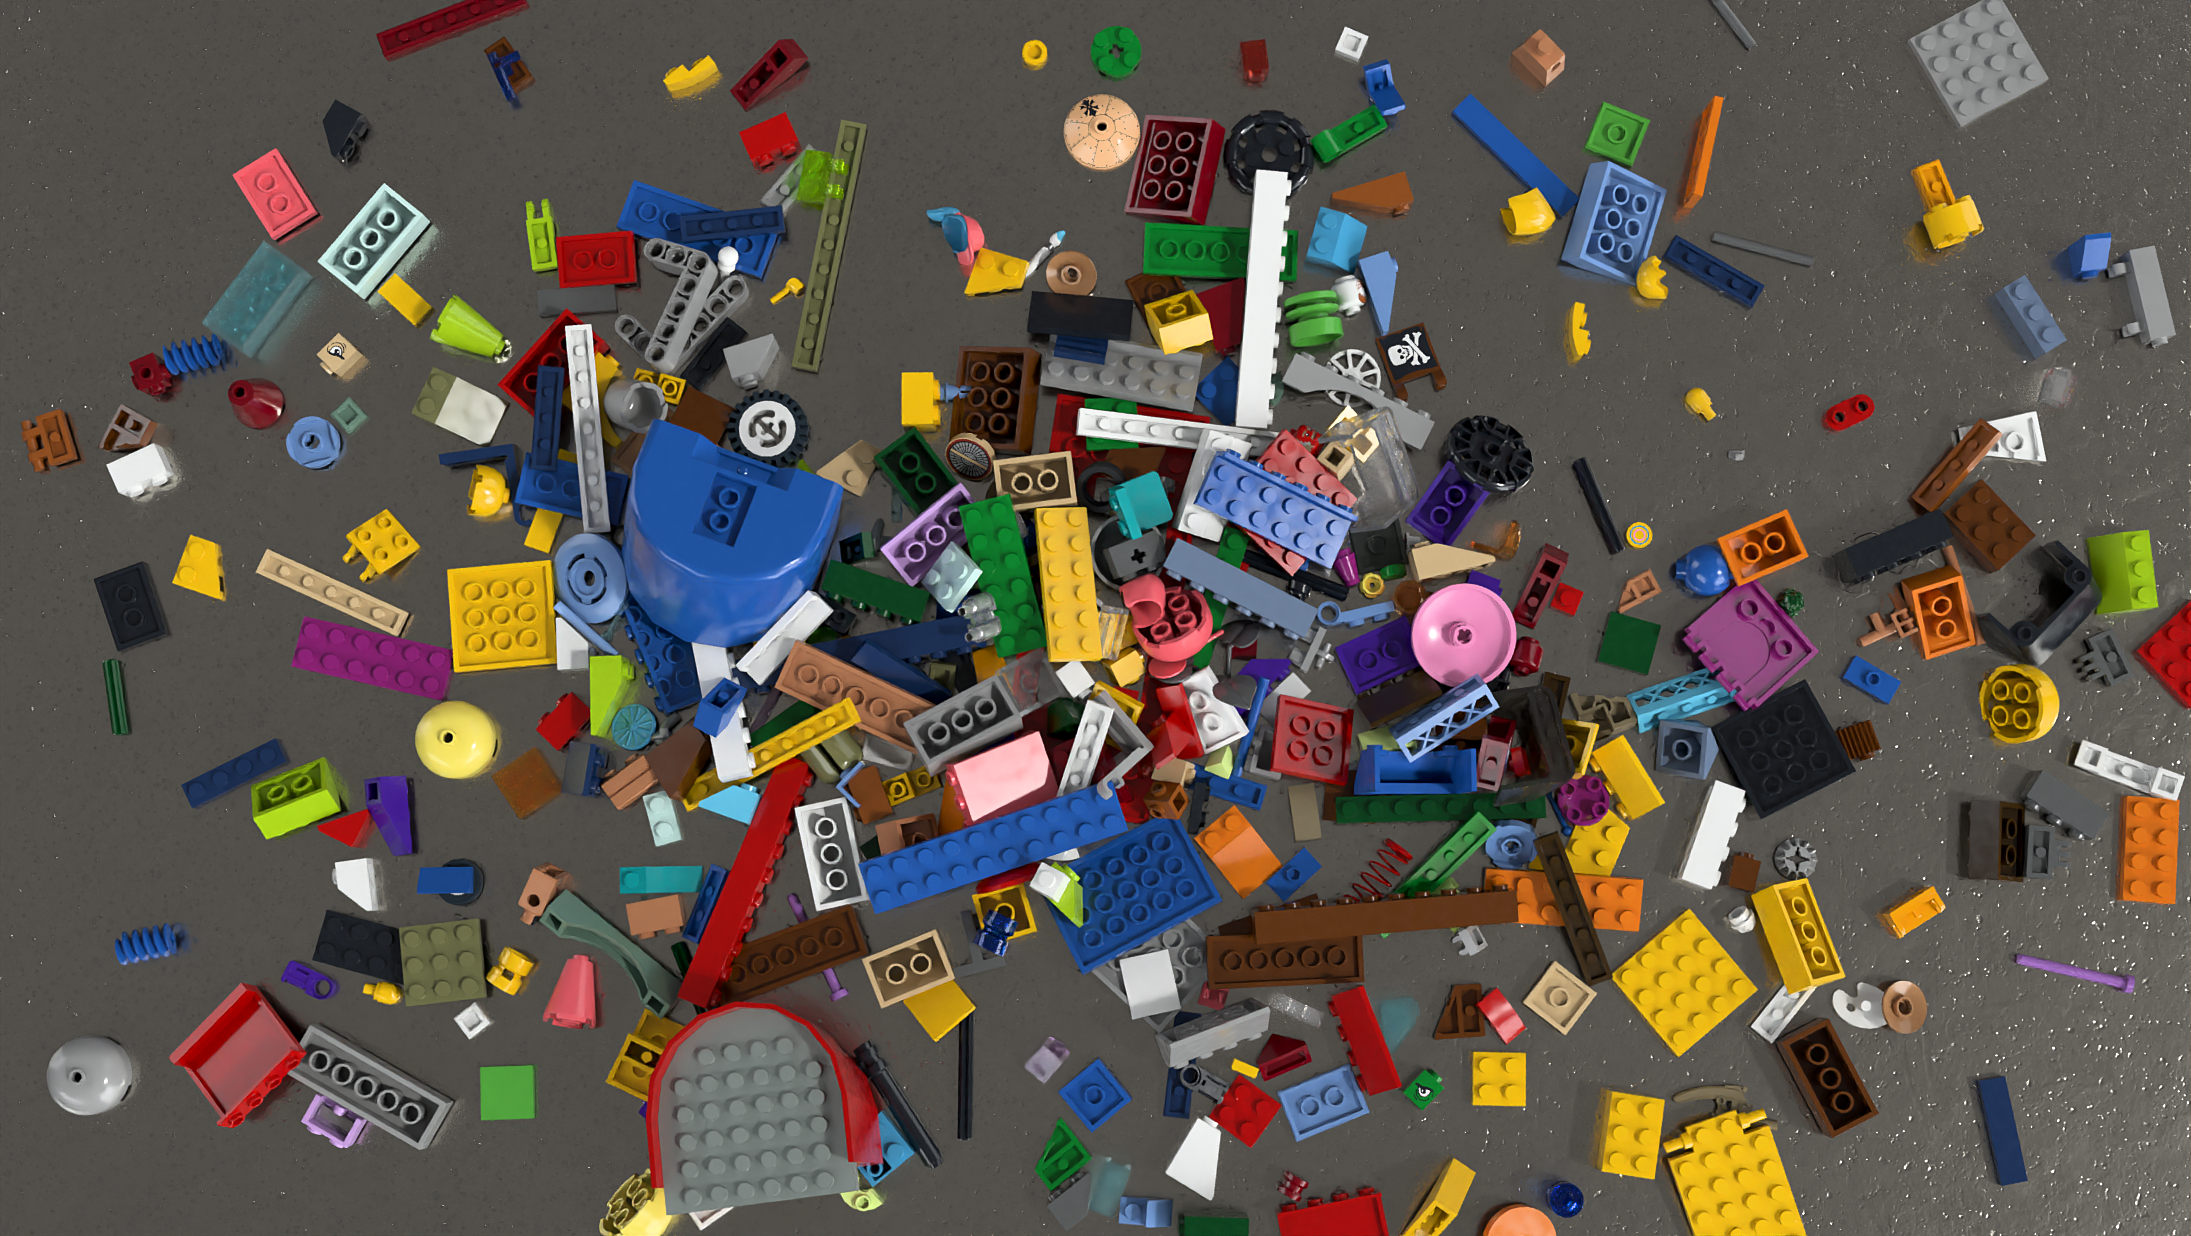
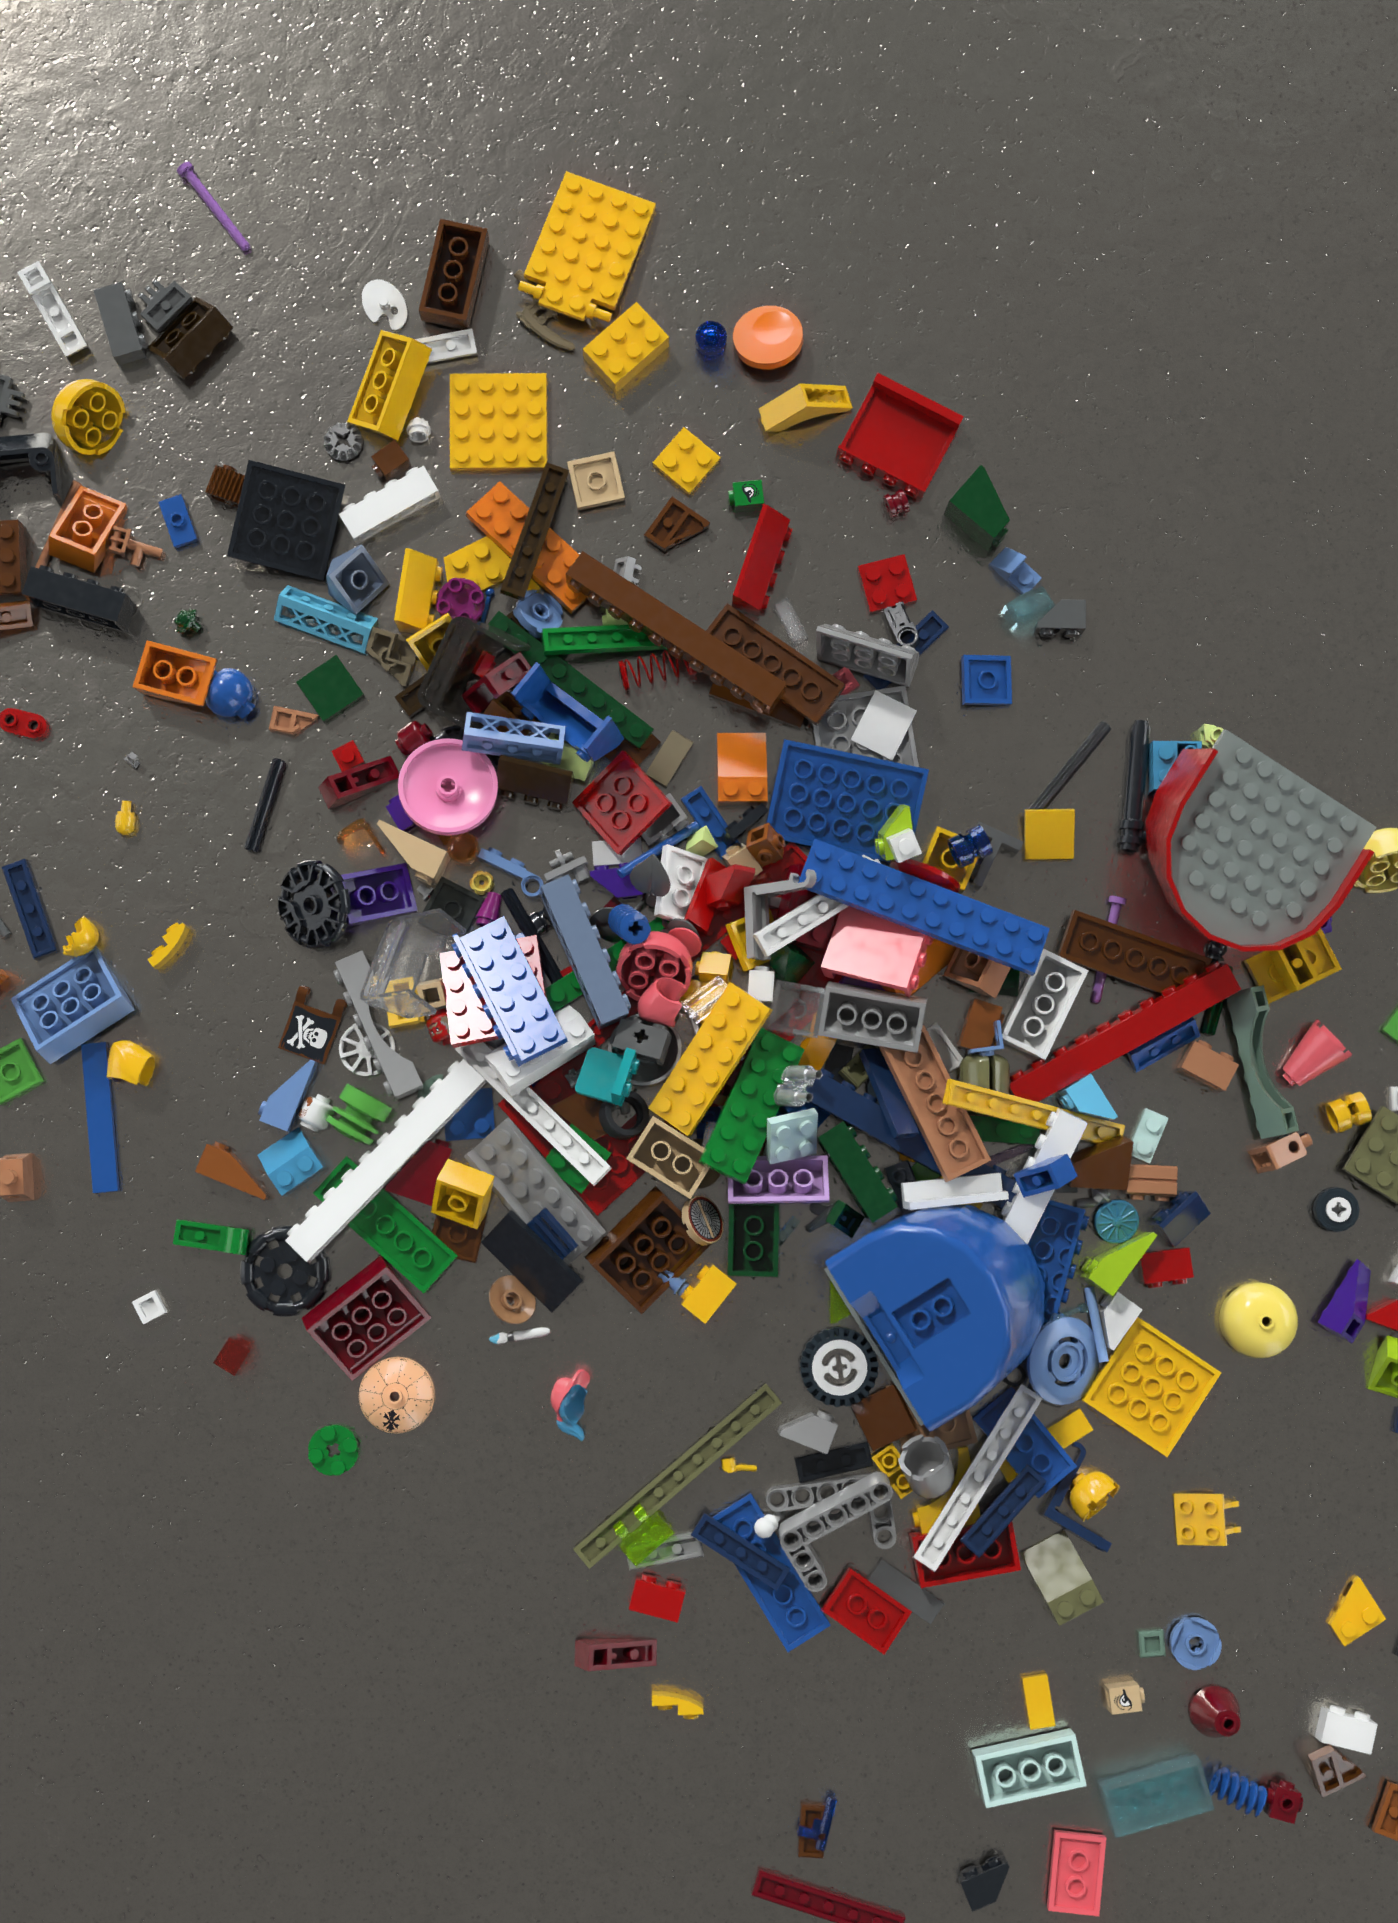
camera: 150 degrees left, 0 degrees up
tan plate [256,549,409,636] -> none
magenta plate [291,616,454,701] -> none
blue slope [417,867,473,894] -> none
lime cone [430,294,506,358] -> none
clear orange plate [491,747,562,820] -> none
lime hinge [526,199,558,272] -> none
teal slope [620,866,703,894] -> none
tan wing [816,440,882,498] -> none
tan slope [862,929,955,1009] -> none
yellow slope [882,766,944,806] -> none
yellow wing [964,248,1030,297] -> none
yellow tile [1022,40,1047,67] -> none
clear purple bracket [1025,1036,1070,1083] -> none
green wing [1035,1118,1093,1192] -> none
white slope [1165,1115,1221,1201] -> none
yellow tile [1230,1058,1259,1078] -> none
dark red slope [1257,1034,1312,1082] -> none
blue plate [1266,847,1322,902] -> none
medium blue tile [1277,1063,1370,1142] -> none
dark purple plate [1334,616,1420,695] -> none
blue bracket [1363,59,1406,116] -> none
clear light blue slope [1379,996,1420,1054] -> none
green tile [1380,564,1407,581] -> none
slope [1475,987,1526,1045] -> none
yellow tile [1625,522,1652,549] -> none
magenta hinge [1682,579,1819,711] -> none
medium nougat dish [1881,981,1927,1034] -> none
light orange hinge [1883,886,1946,938] -> none
dark blue tile [1977,1076,2028,1186] -> none
orange plate [2119,796,2180,904] -> none
none -> blue piece [608,904,651,944]

